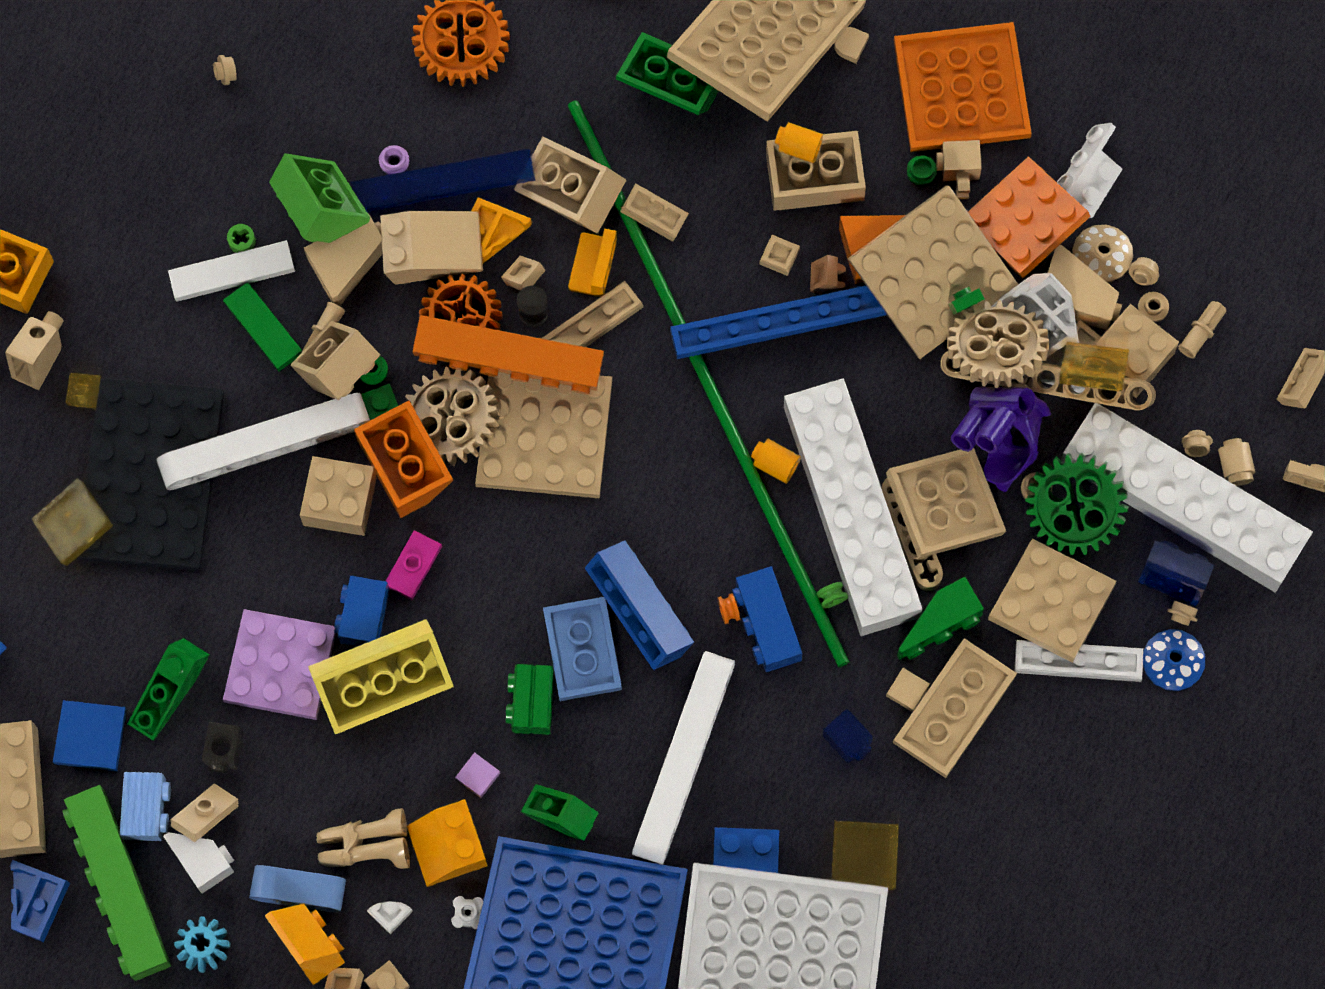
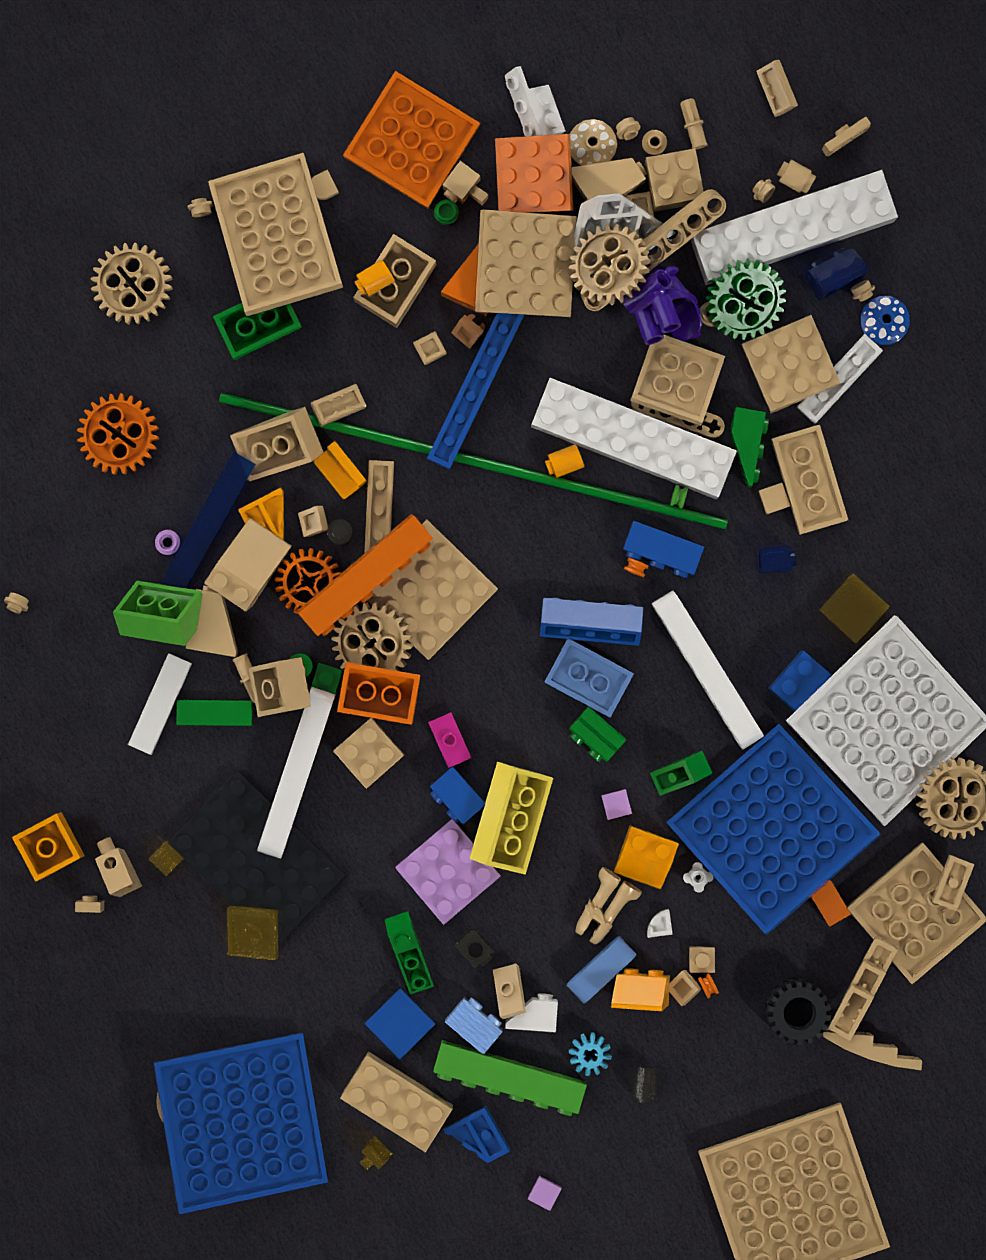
camera: 55 degrees left, 15 degrees up
bright green bush [227,224,256,253] -> none
green plate [948,287,985,315] -> none
clear yellow tile [1059,342,1129,391] -> none

